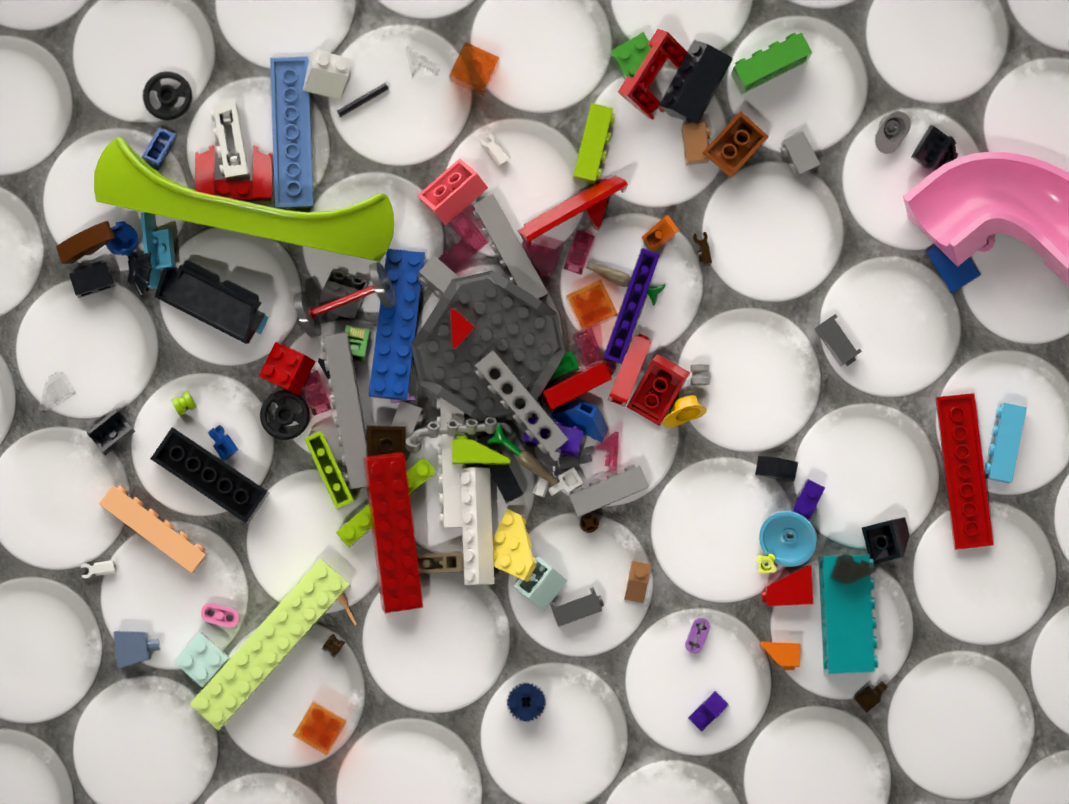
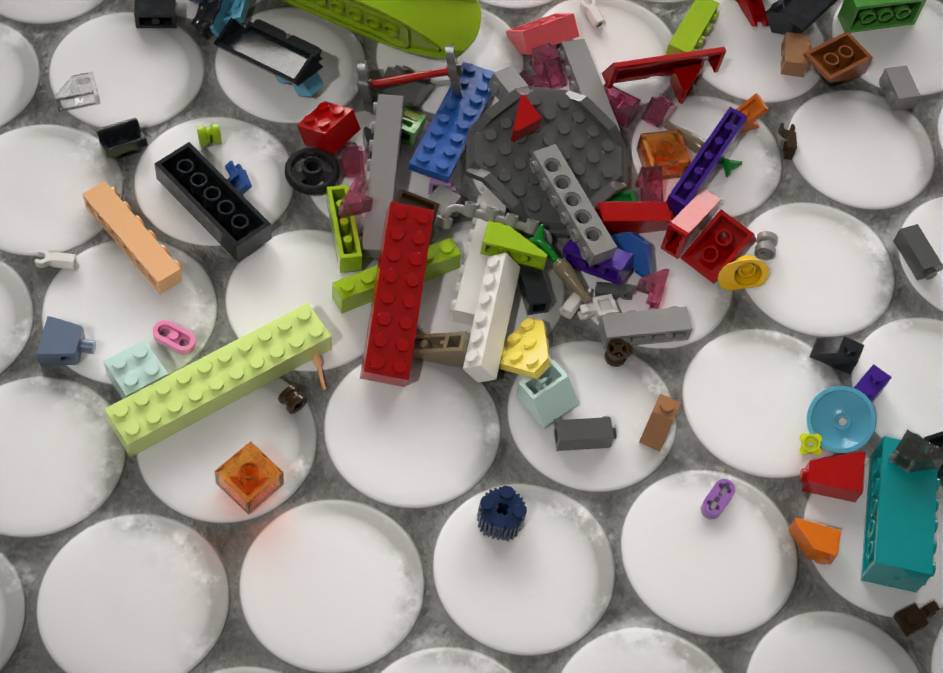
camera: 10 degrees right, 25 degrees down
dark purple slope [688,691,729,732] -> none
none -> clear pink slope [338,173,373,218]

